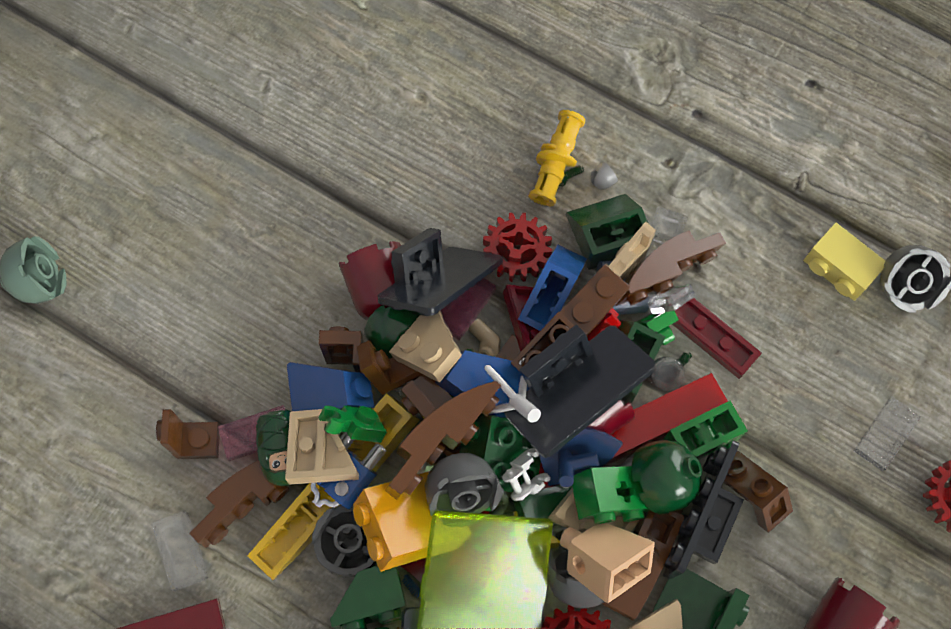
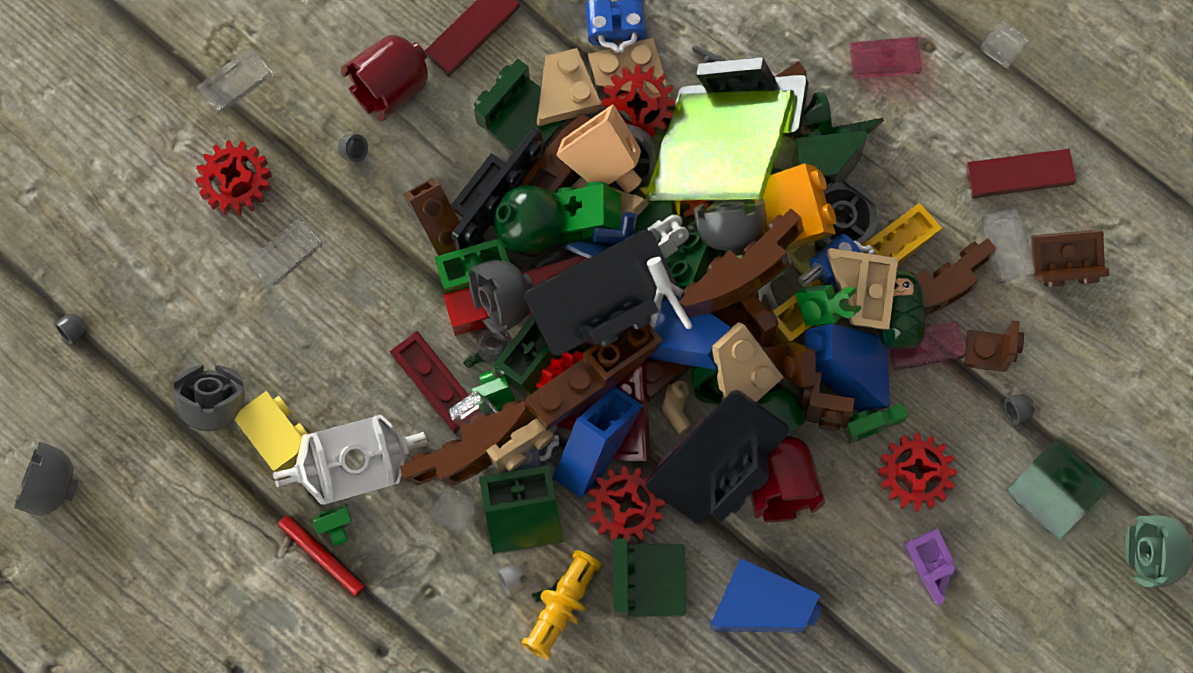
camera: 165 degrees left, 5 degrees up
none -> white plate [273,415,427,504]
none -> red bar [278,515,365,597]
none -> green tile [312,504,351,546]
none -> dark grey hinge [338,134,368,162]
none -> dark grey cylinder [468,260,533,334]
none -> dark green bracket [613,538,686,617]
none -> blue slope [709,558,823,633]
none -> green plate [844,403,909,444]
none -> red gear [878,433,957,512]
none -> medium lavender slope [903,528,955,605]
none -> dark grey hinge [1004,394,1035,425]
none -> clear green slope [1007,438,1110,540]
none -> reddish brown bracket [1031,229,1109,287]

